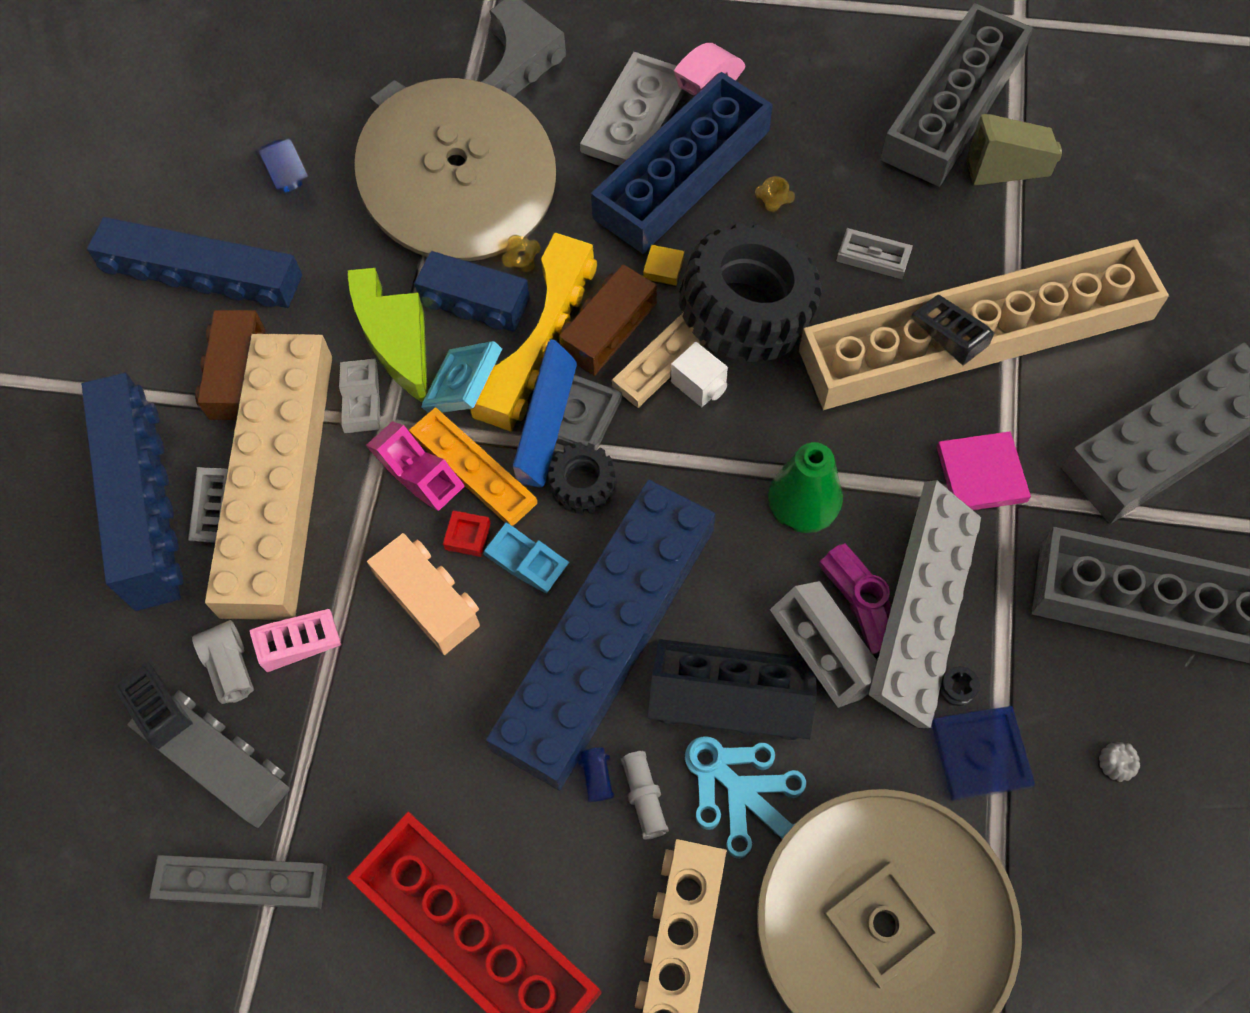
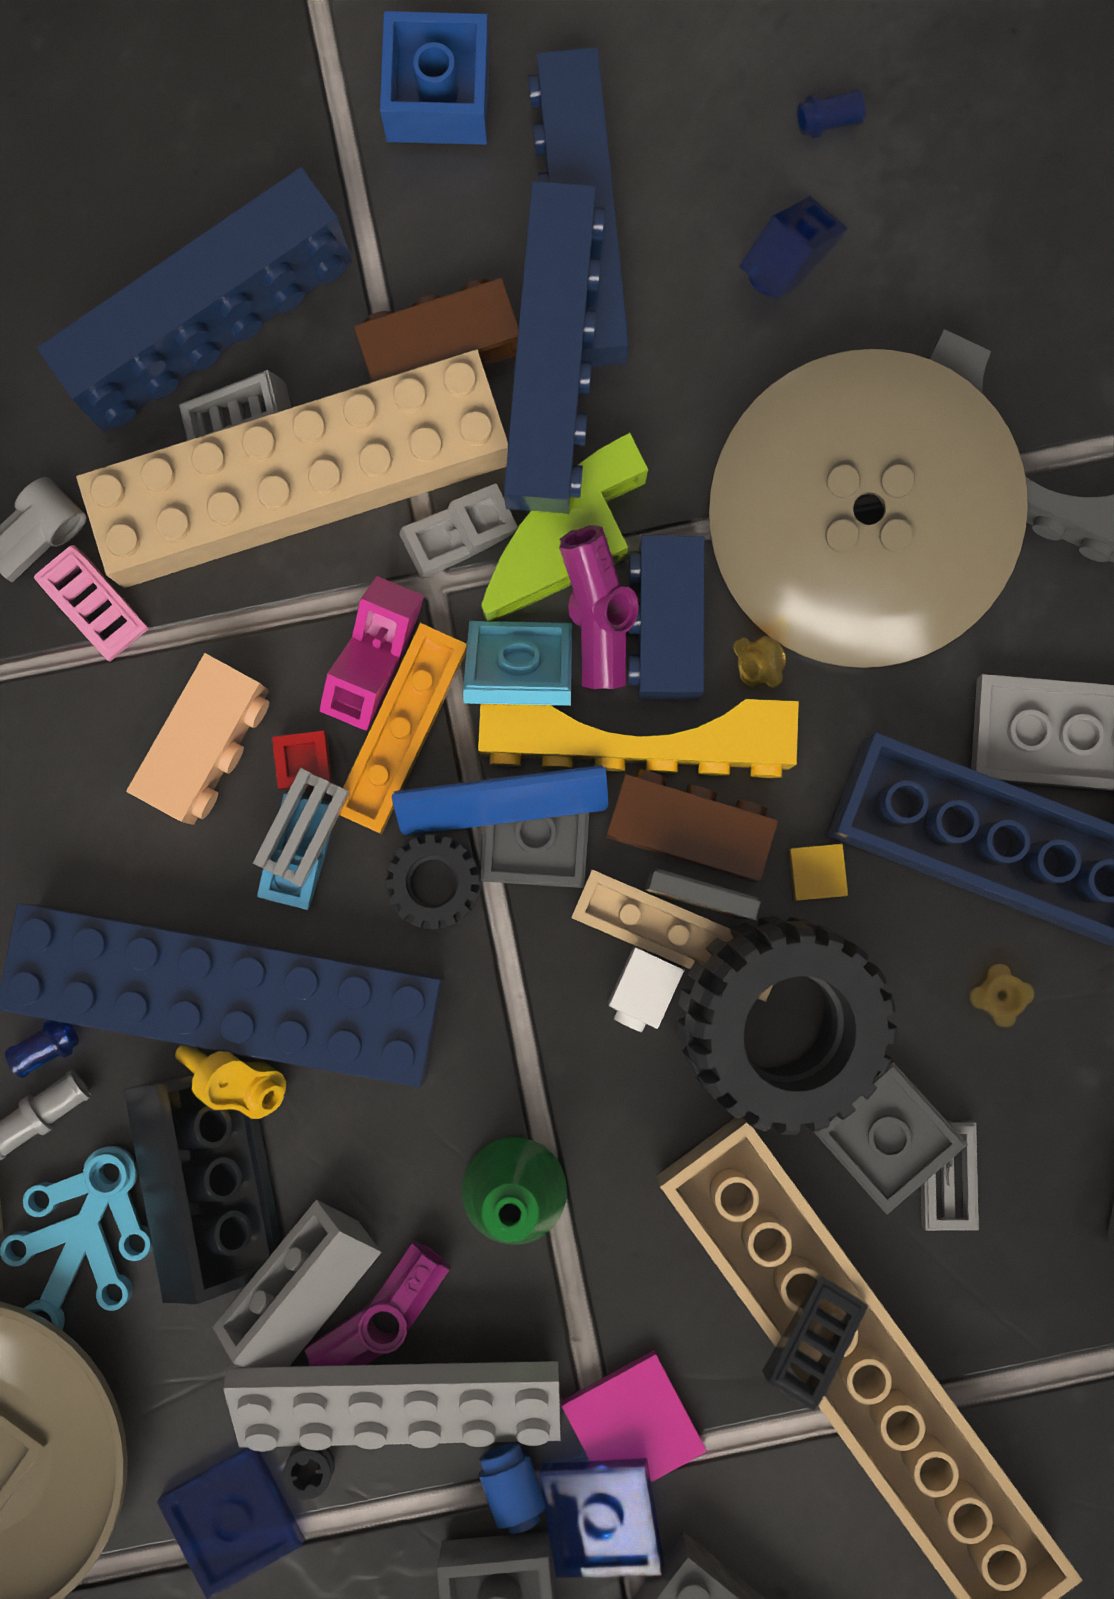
camera: 70 degrees right, 20 degrees up
none -> yellow piece [175,1044,286,1119]
none -> light grey tile [253,768,350,887]
none -> blue brick [380,11,490,145]
none -> blue brick [478,1442,547,1534]
none -> dark blue brick [504,181,605,514]
none -> clear blue tile [539,1458,665,1578]
none -> magenta piece [559,525,639,689]
none -> dark grey tile [643,869,761,920]
none -> clear blue pin [797,89,865,138]
none -> dark grey tile [814,1061,968,1214]

